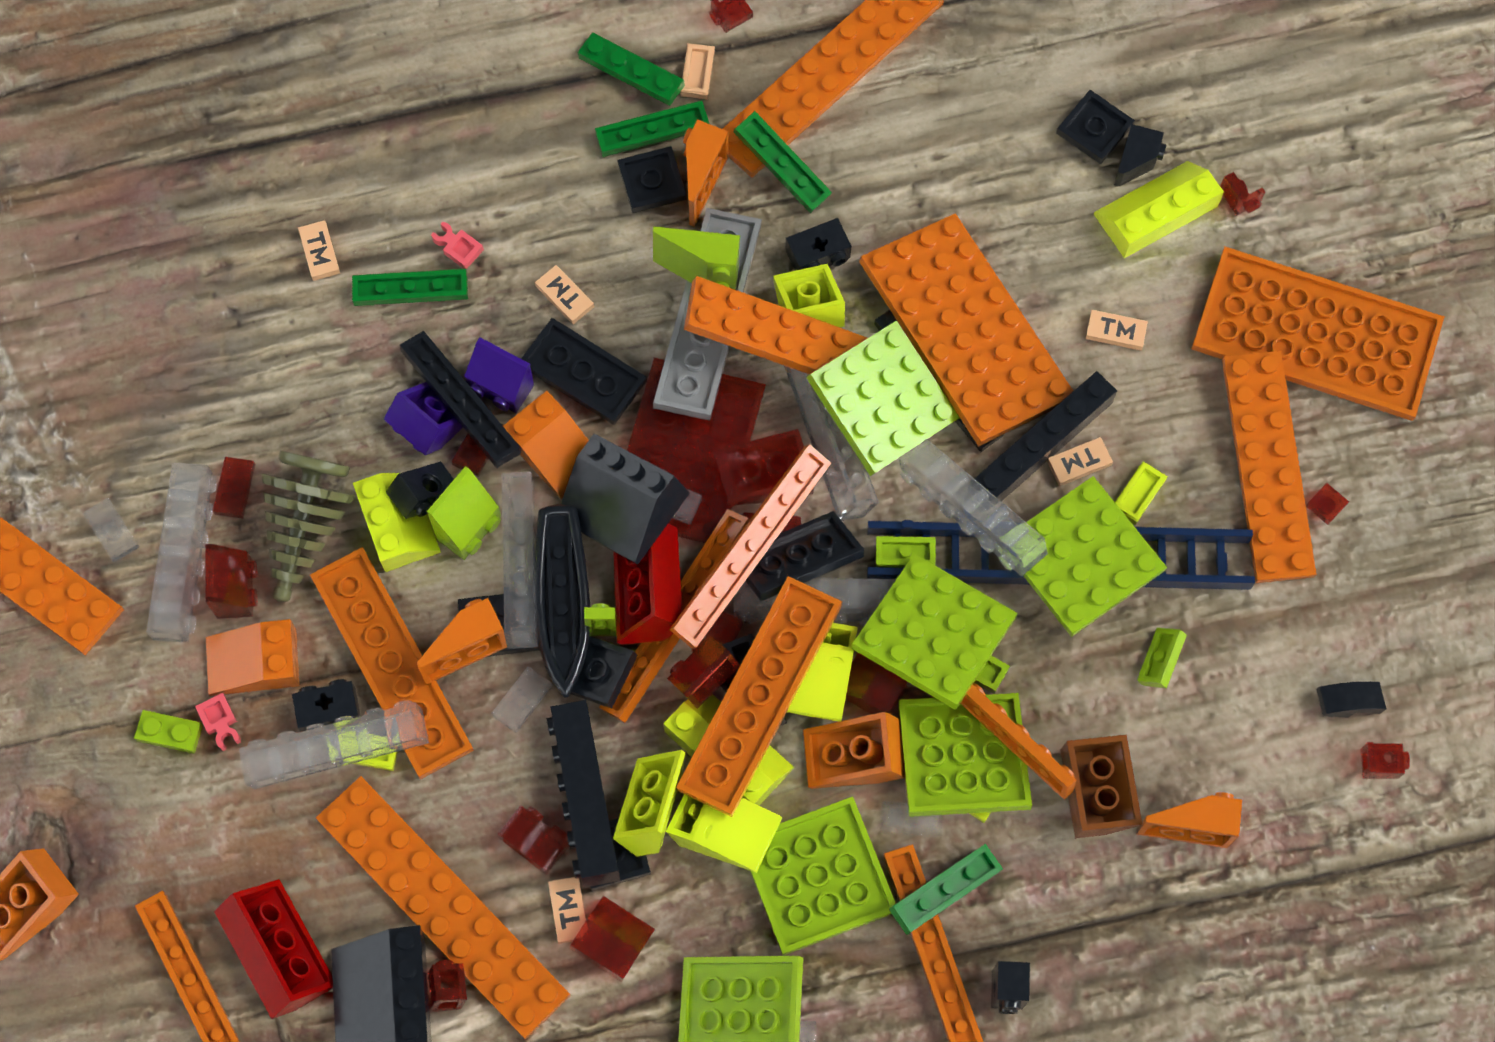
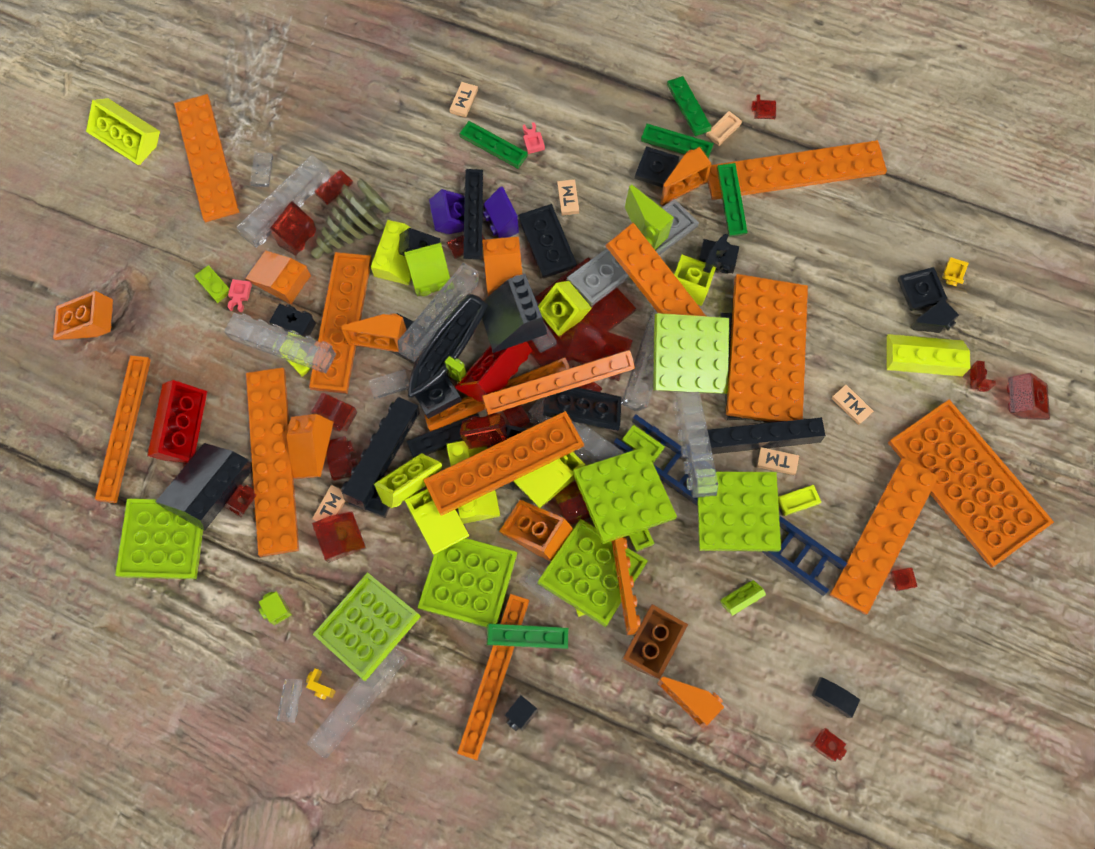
camera: 40 degrees right, 0 degrees up
none -> orange slope [287,414,334,479]
none -> clear red brick [311,393,358,432]
none -> black plate [407,413,486,458]
none -> neon yellow slope [538,281,591,336]
none -> black slope [703,234,730,273]
none -> yellow bracket [942,257,969,286]
none -> clear red slope [1007,373,1050,420]

